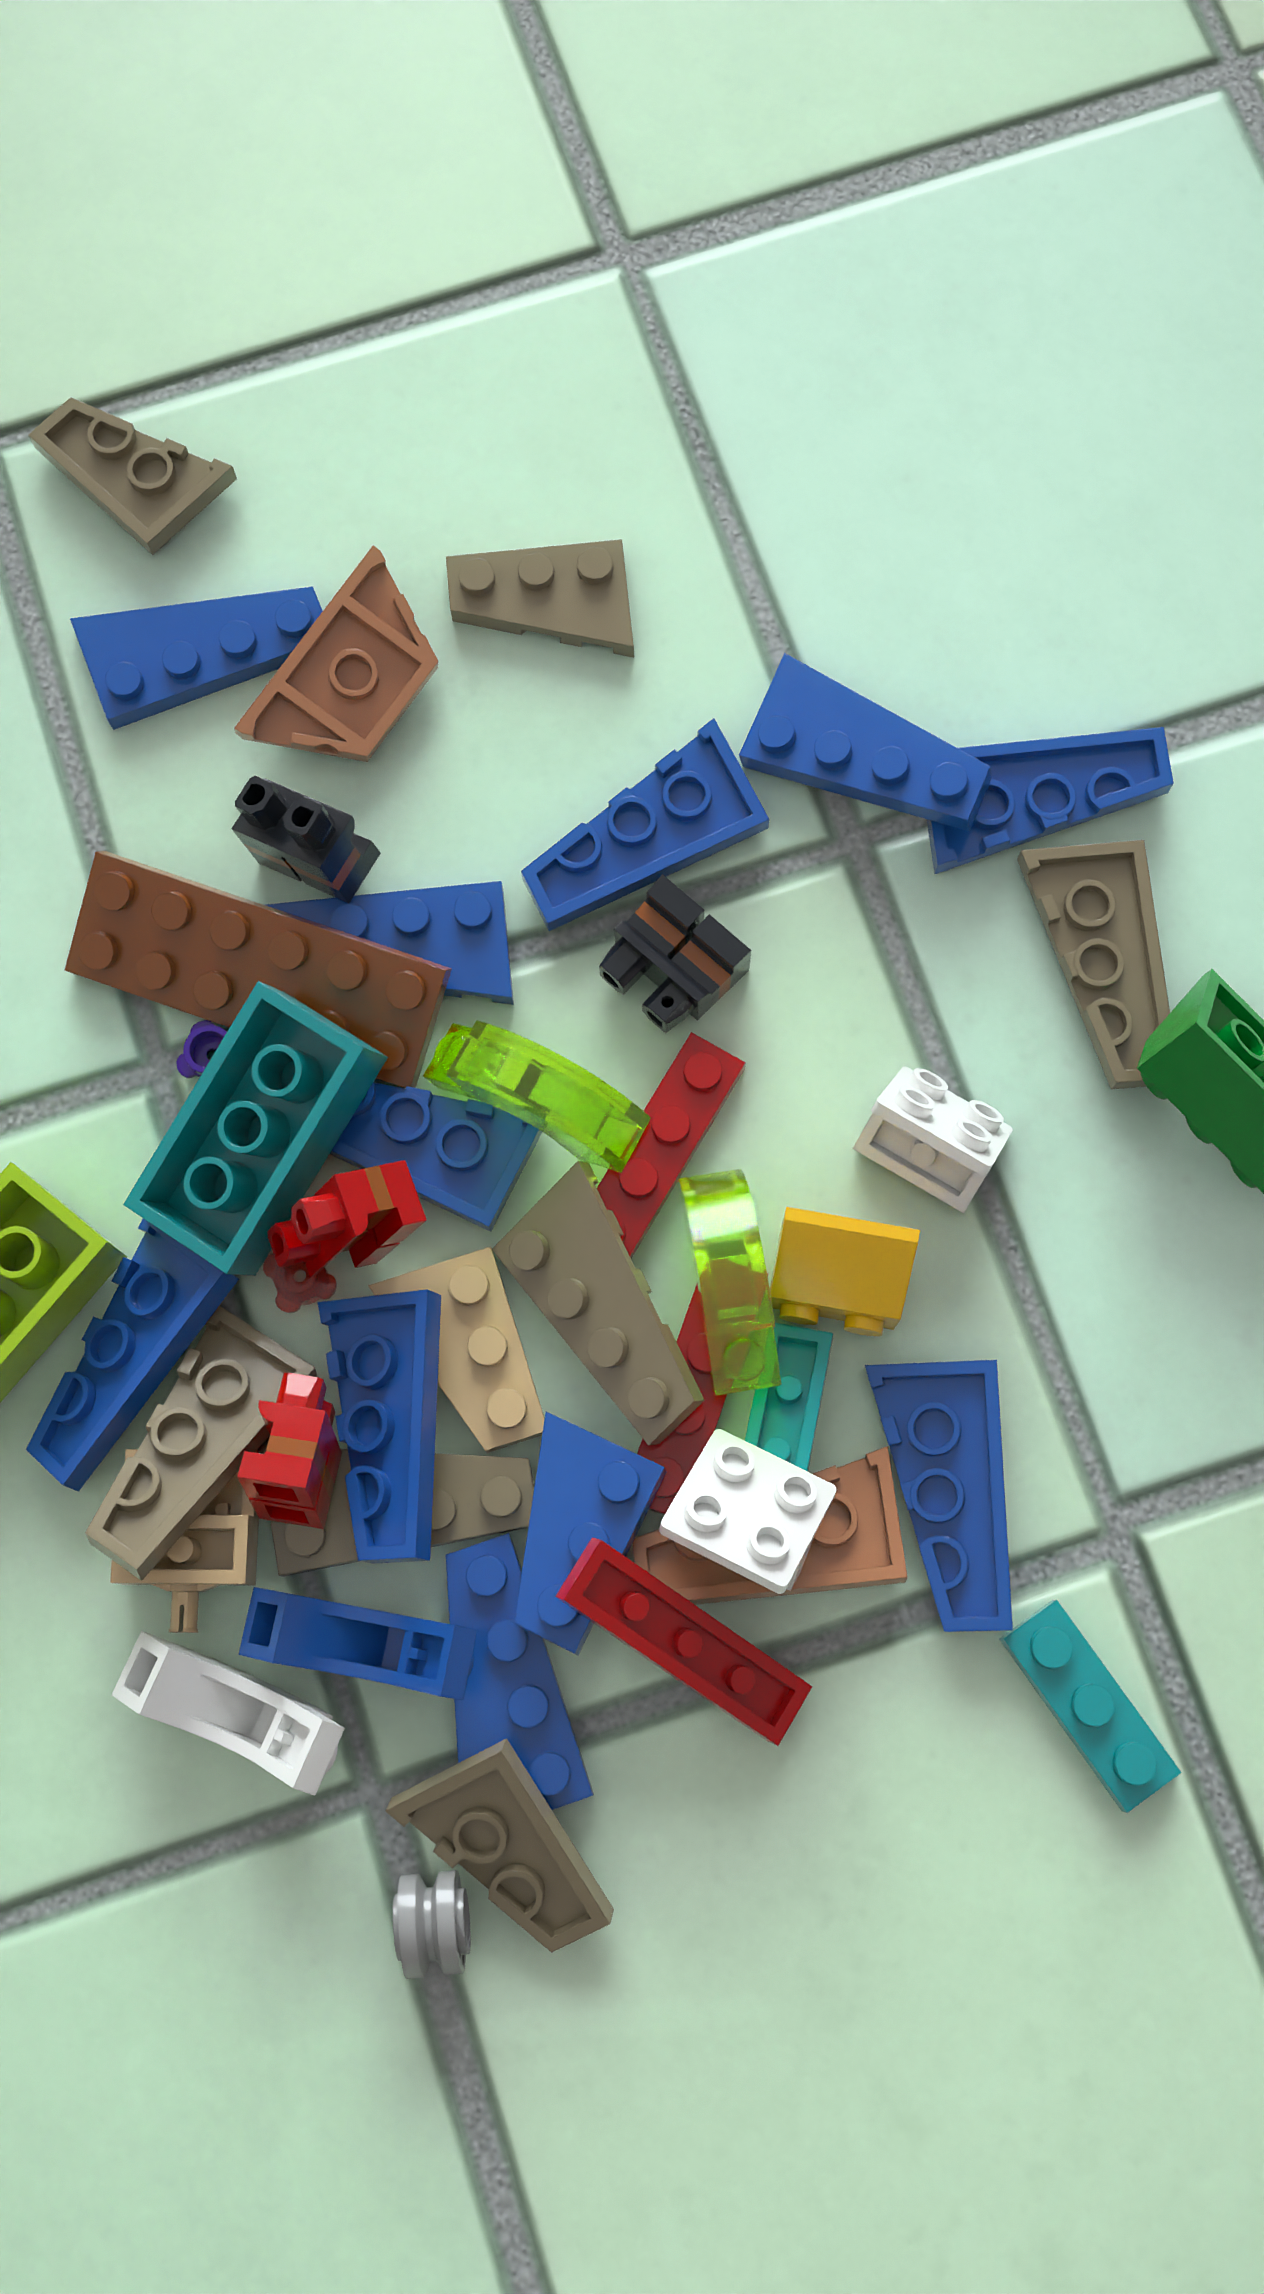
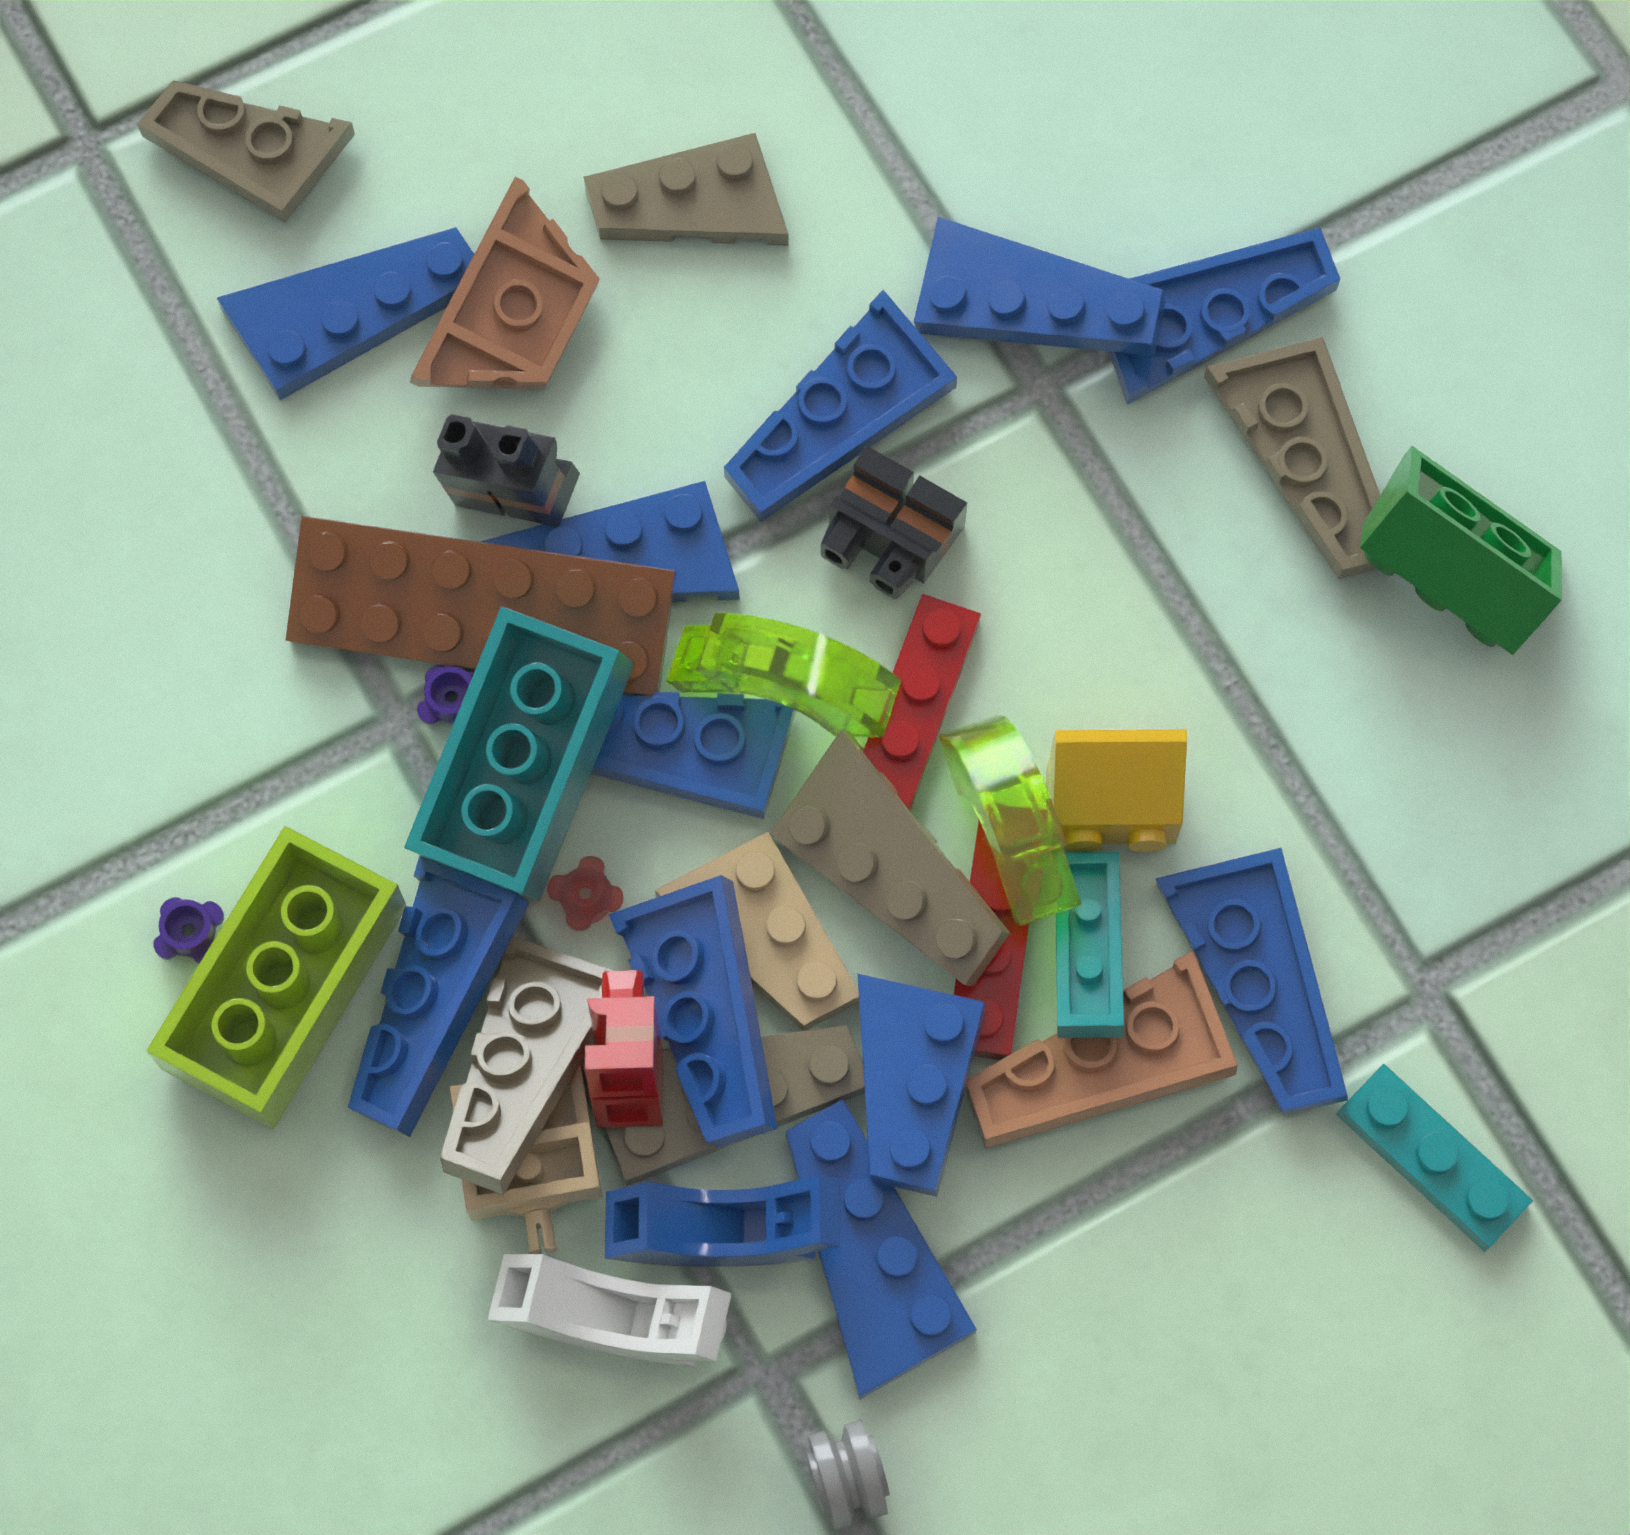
camera: 15 degrees left, 5 degrees down
red hips [267,1160,427,1278] -> none
dark tan wing [385,1738,614,1953] -> none
red plate [555,1537,813,1746] -> none
white bracket [659,1429,837,1594] -> none
white bracket [853,1067,1013,1213] -> none

